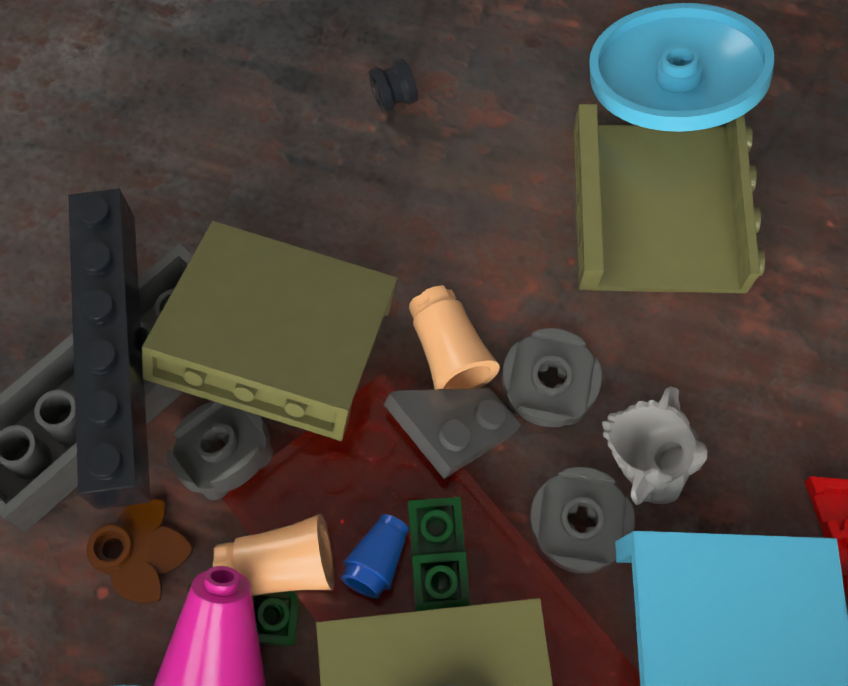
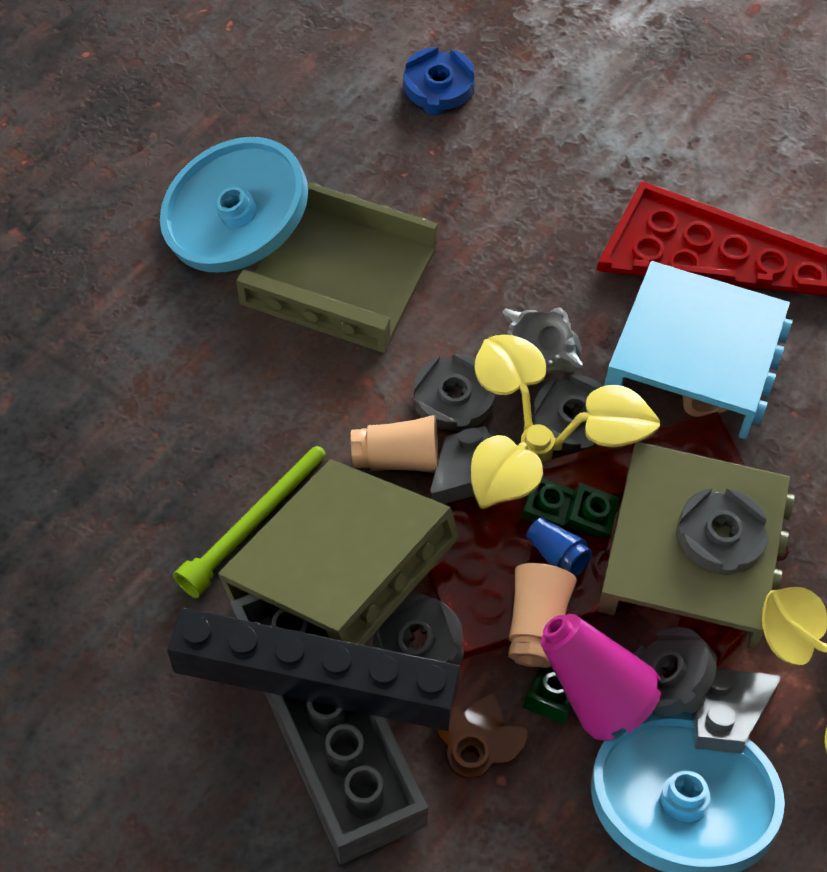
camera: 70 degrees left, 10 degrees down
black wheel [368,59,418,113] -> none
none -> lime piece [173,446,325,598]
none -> light yellow plant [471,335,660,509]

